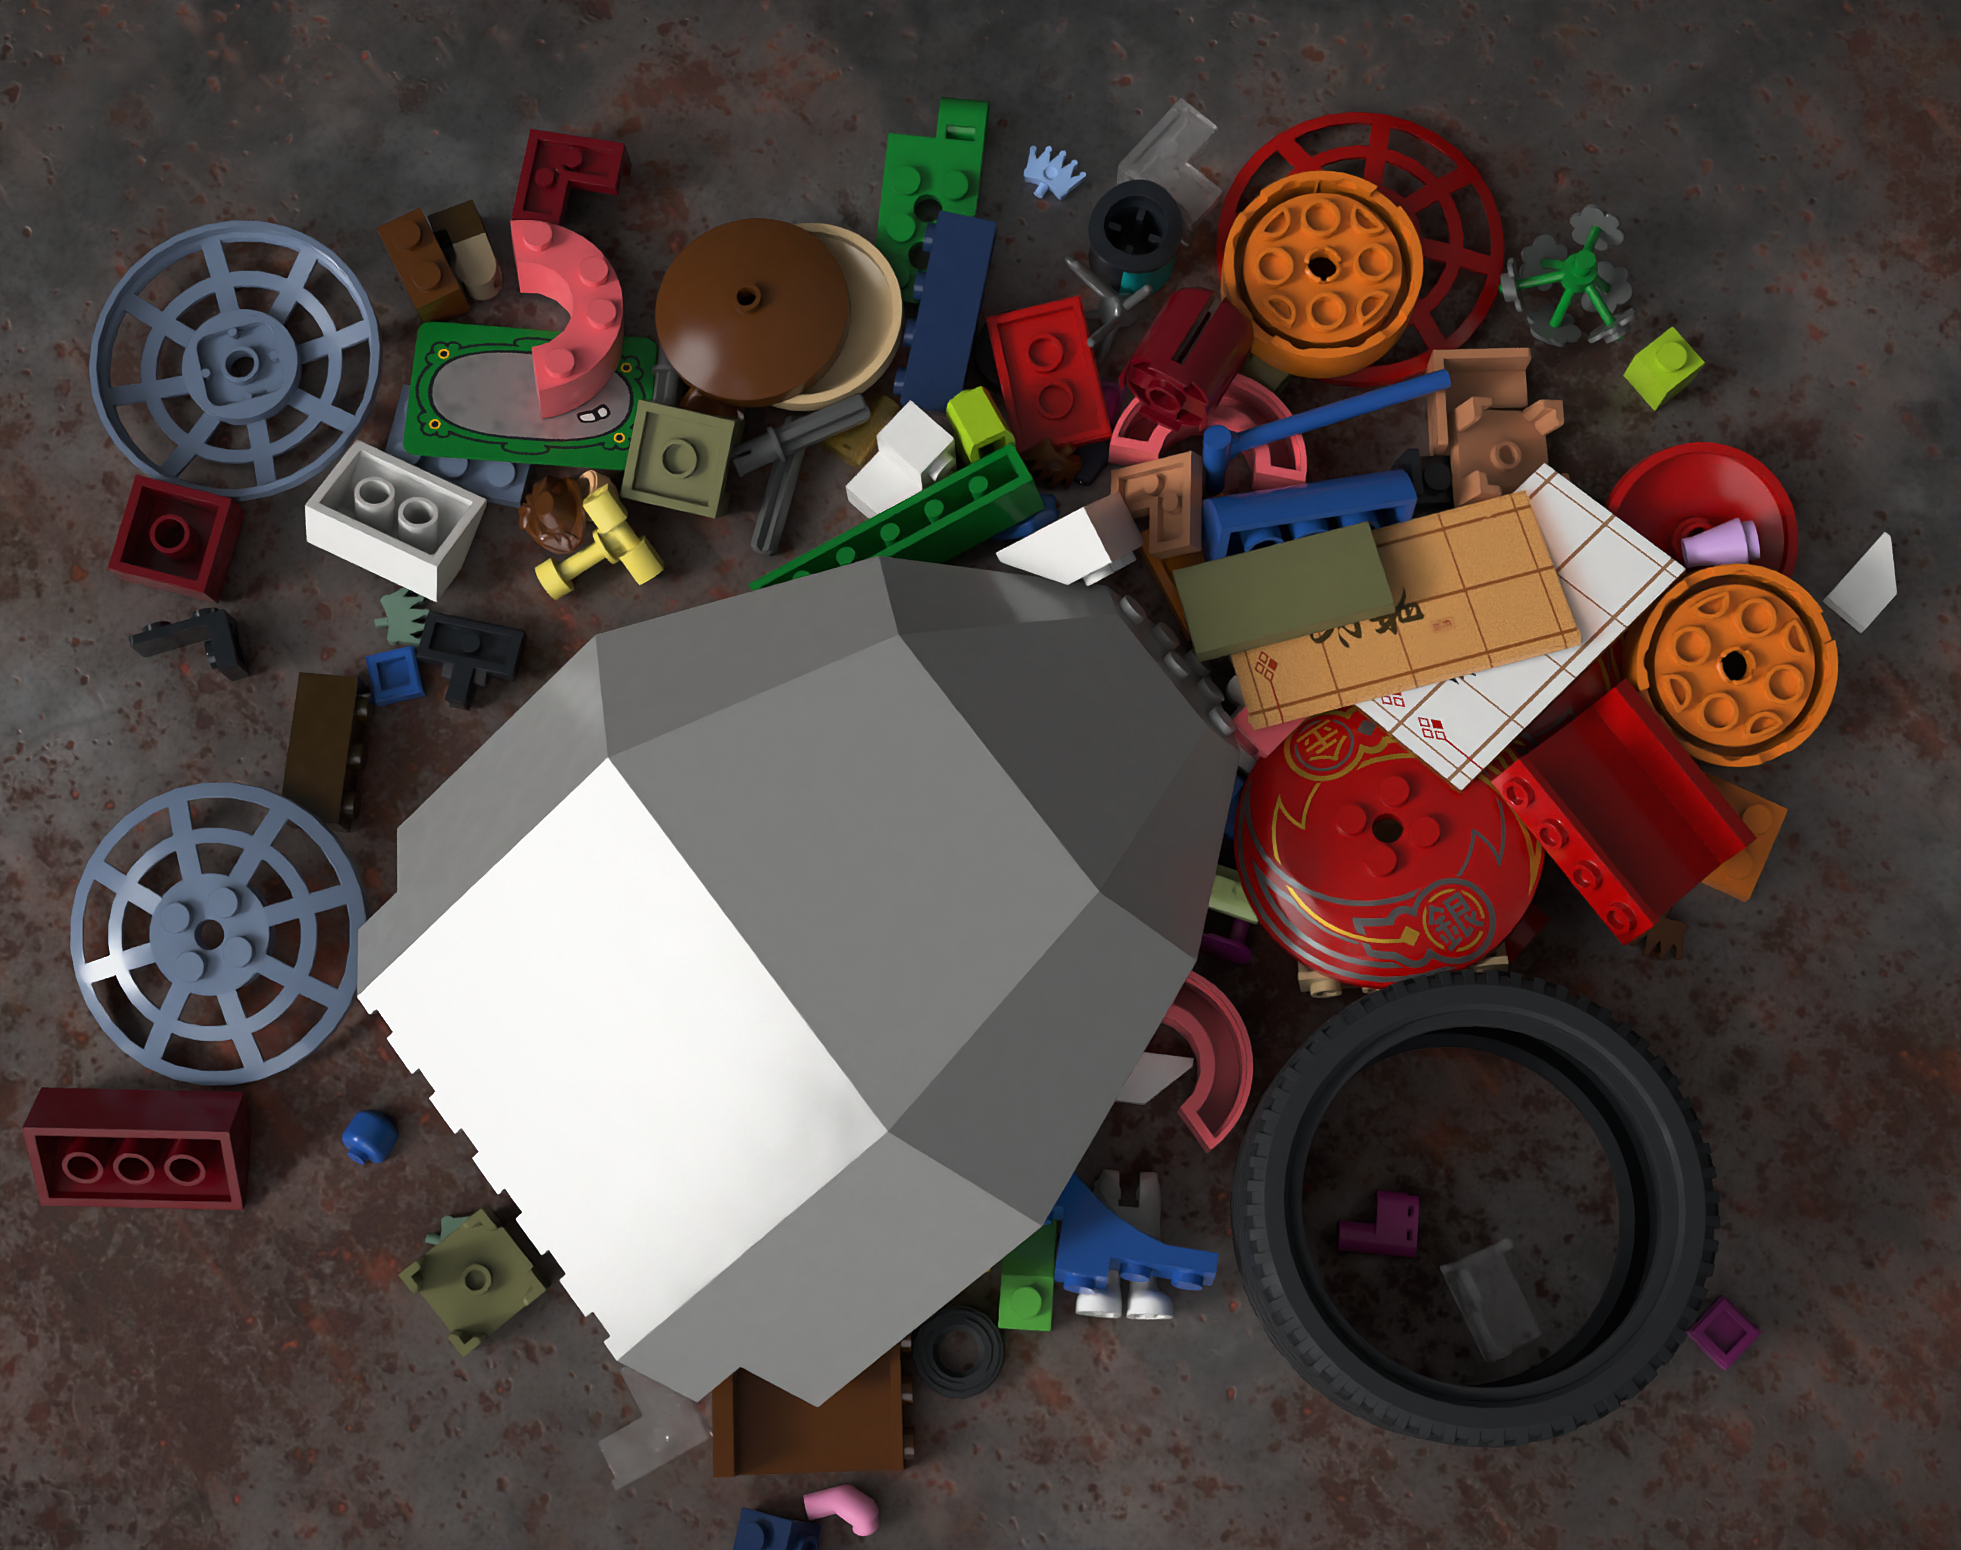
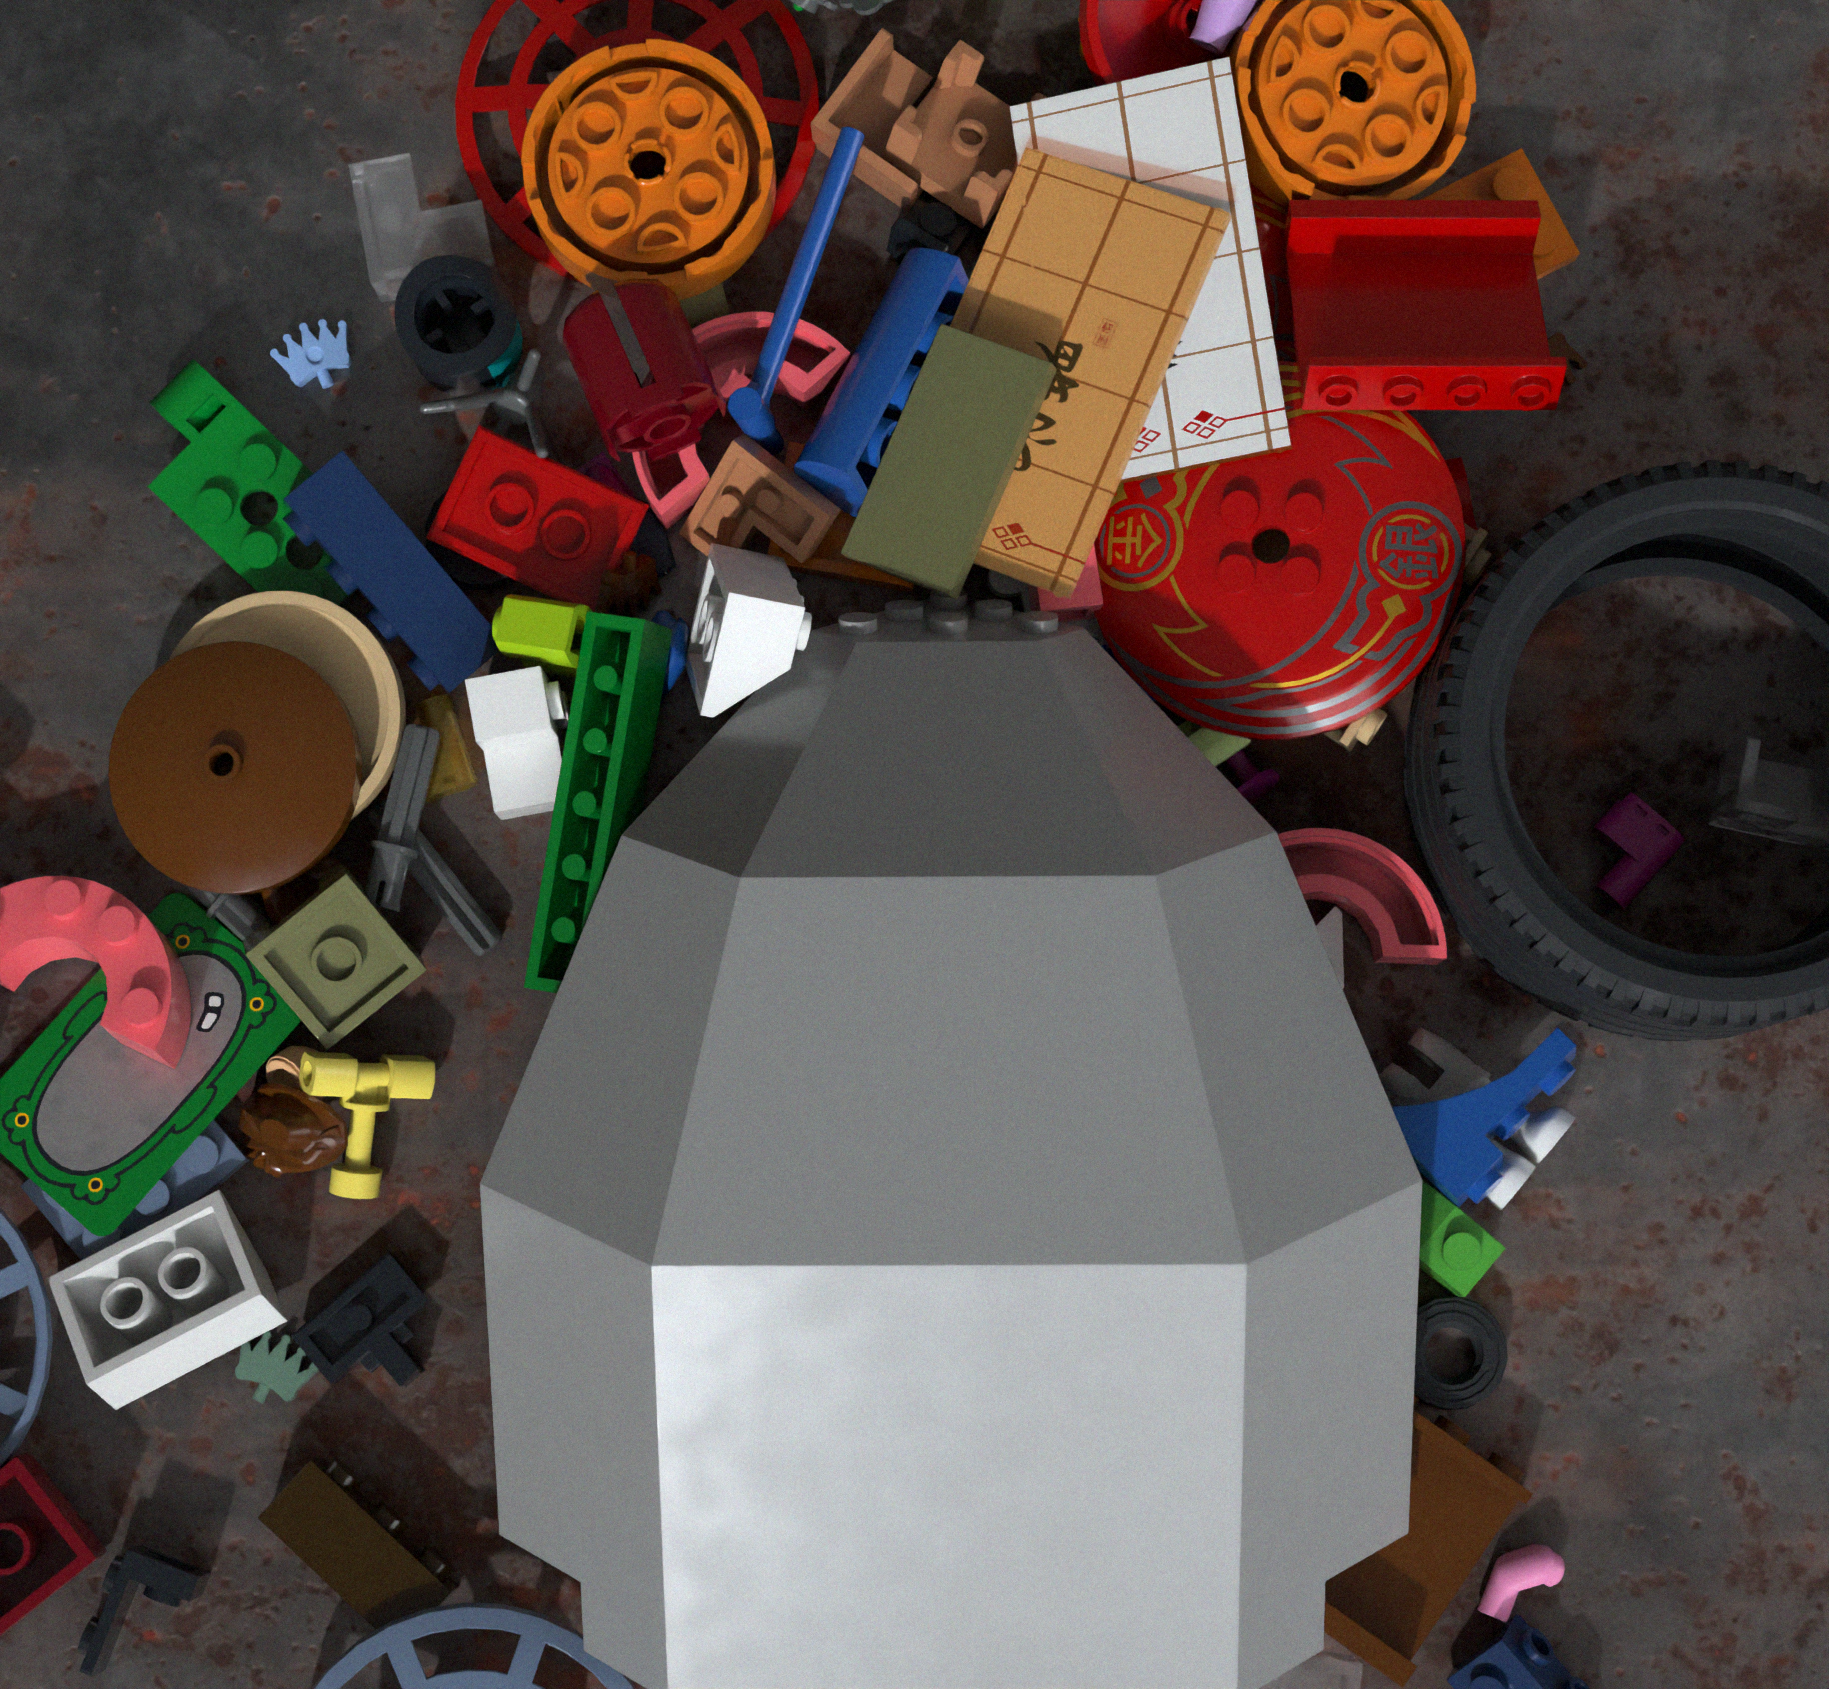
camera: 55 degrees left, 5 degrees up
blue tile [365,645,426,707] -> none

